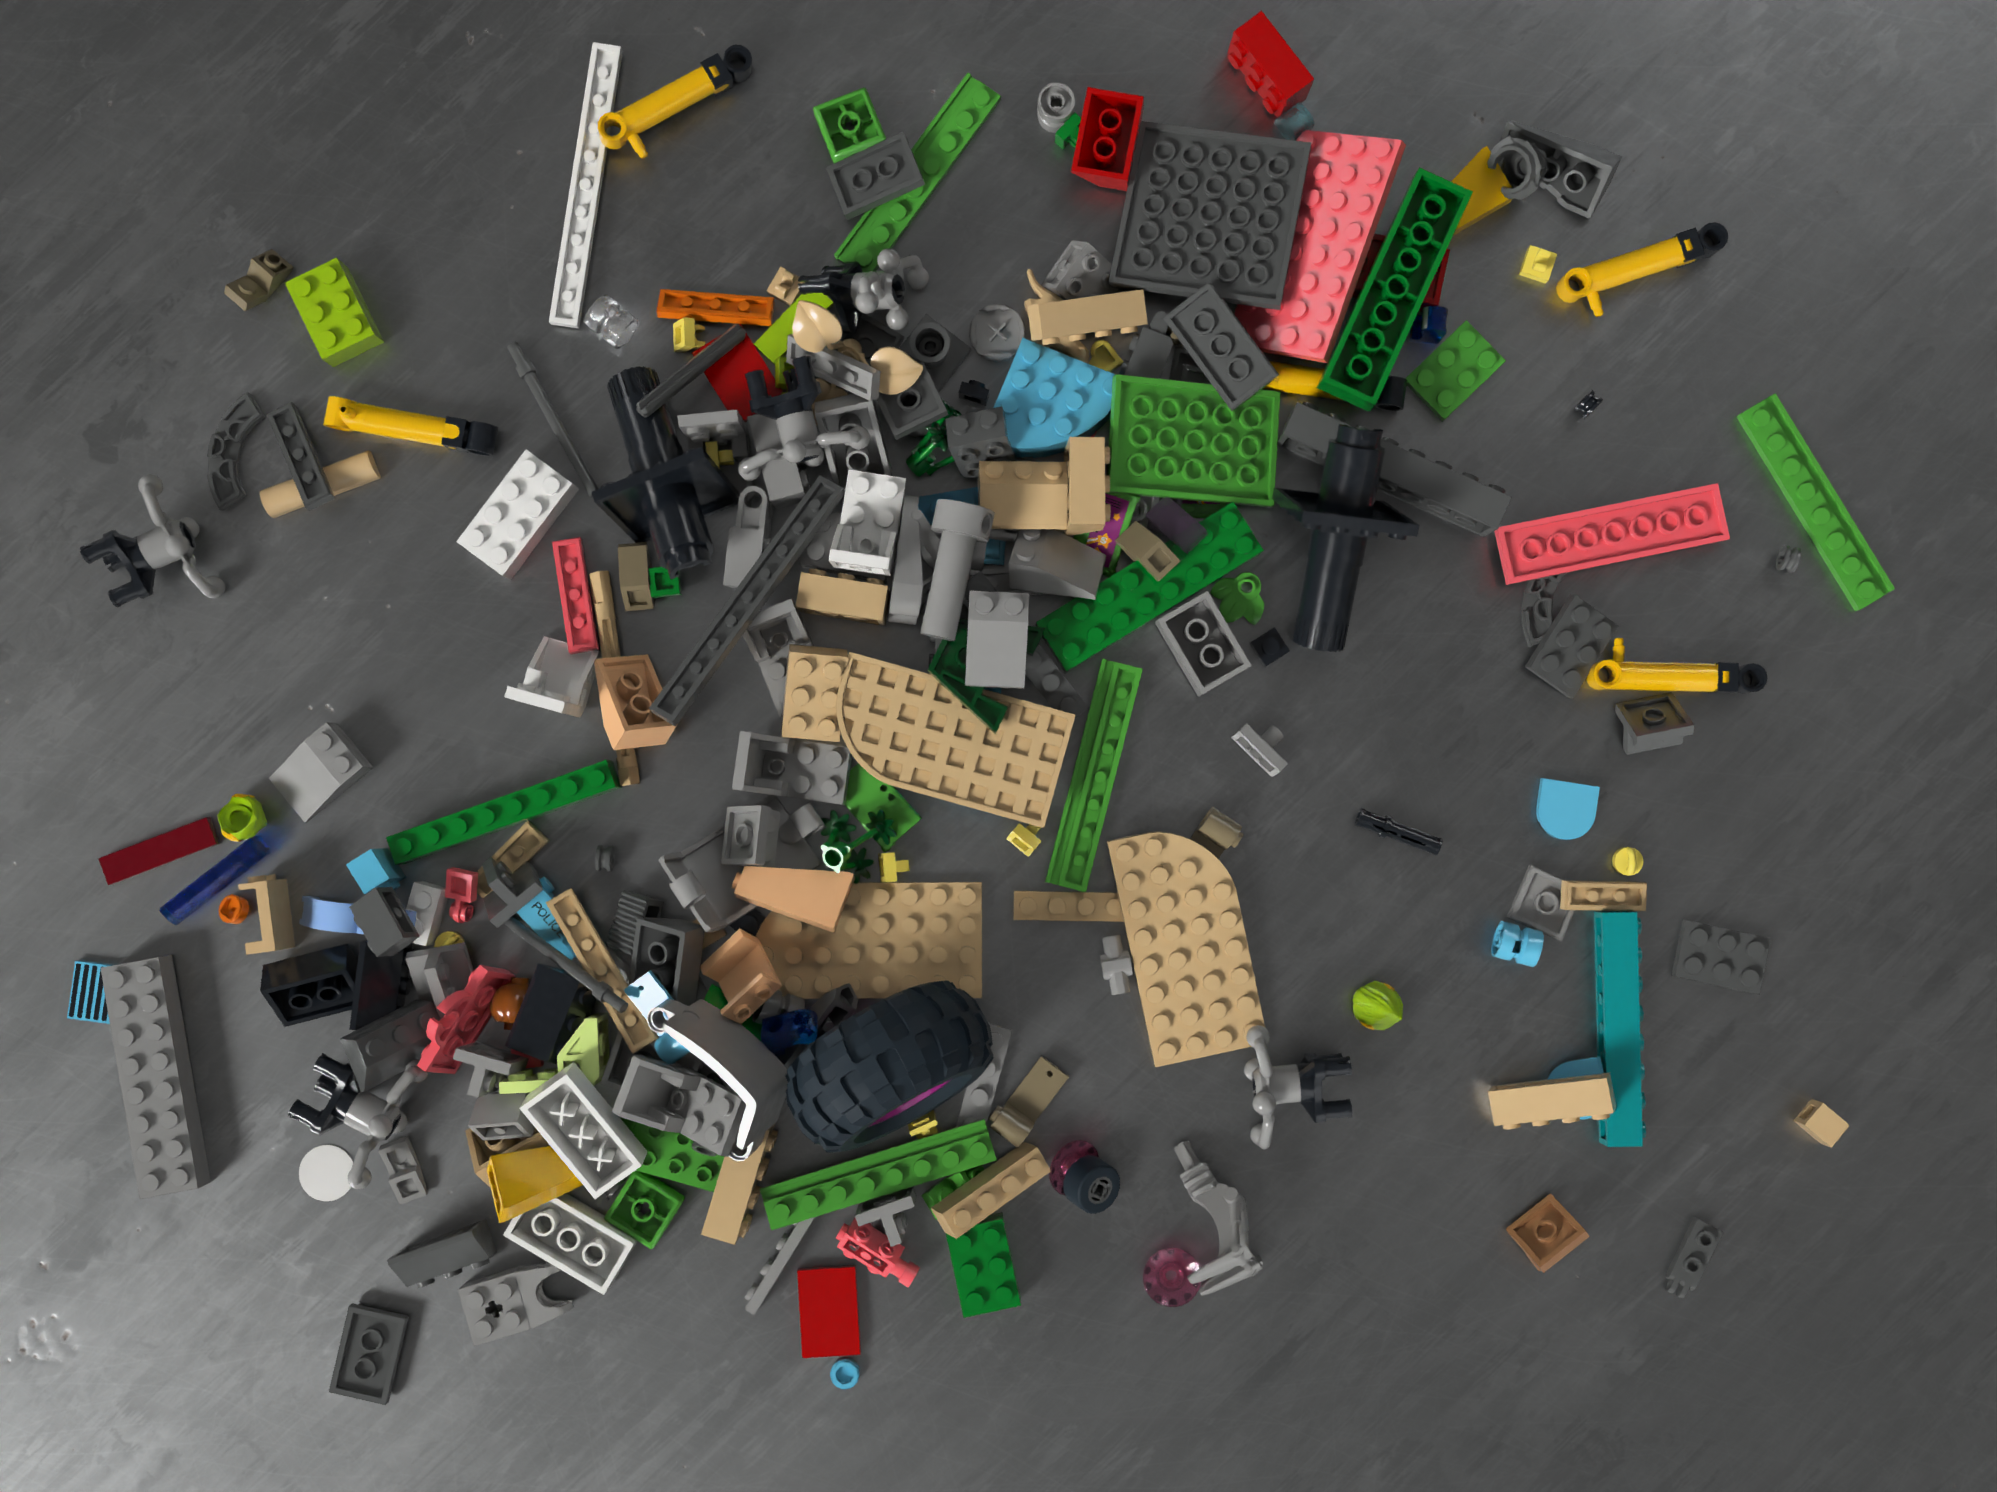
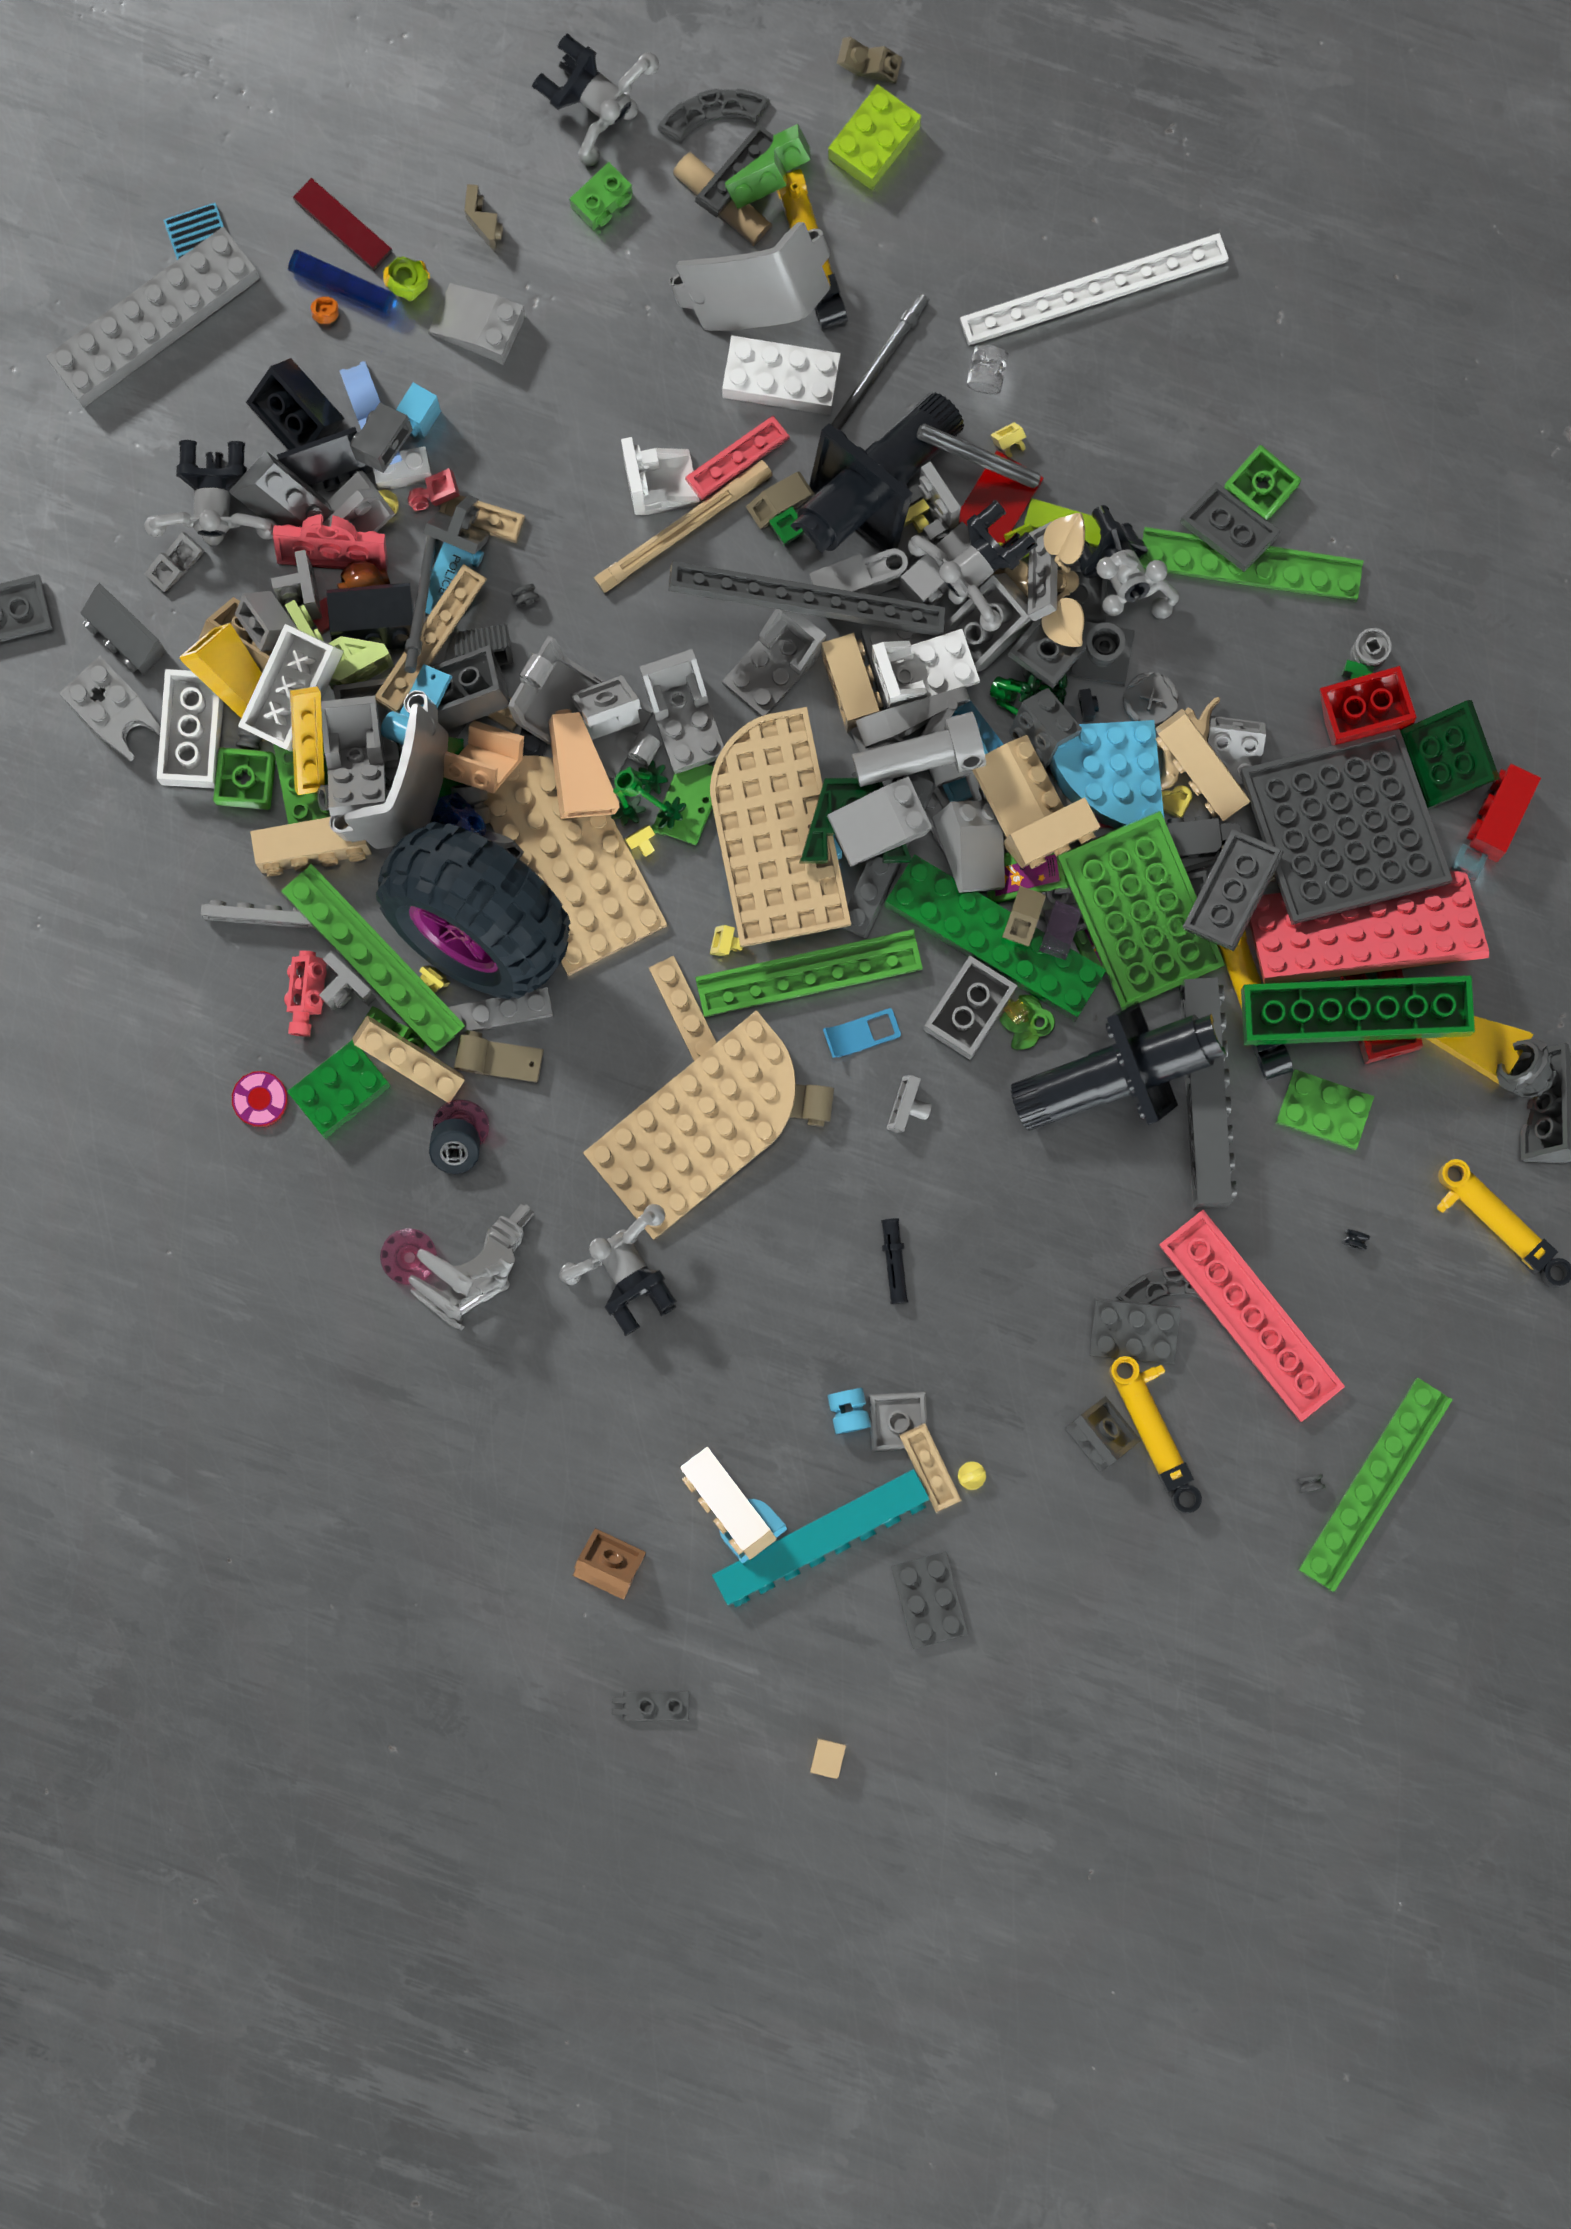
camera: 65 degrees right, 5 degrees down
tan panel [238,874,296,955] -> none
white sticker [299,1145,353,1201] -> none
green brick [386,760,622,865] -> none
light nougat slope [594,654,676,750] -> none
yellow piece [598,44,752,159] -> none
orange tile [656,289,775,326] -> none
tan tile [767,266,805,306] -> none
tan brick [781,644,849,742] -> none
red tile [797,1265,861,1358] -> none
medium azure tile [830,1357,860,1389] -> none
light grey axle [1100,935,1133,995] -> none
black plate [1249,627,1290,667] -> none
lime hair [1352,981,1403,1030] -> none
clear blue leg [1409,306,1448,344] -> none
light yellow tile [1519,245,1557,284] -> none
medium azure tile [1536,778,1600,840] -> none
none -> tile [232,1071,288,1127]
none -> yellow plate [290,686,325,795]
none -> dark tan slope [464,184,503,249]
none -> bright green brick [569,162,633,230]
none -> light grey panel [669,222,831,331]
none -> bright green arch [725,124,811,209]
none -> dark azure piece [823,1008,901,1058]
none -> clear yellow plate [1004,999,1029,1025]
none -> dark green plate [1400,700,1500,809]

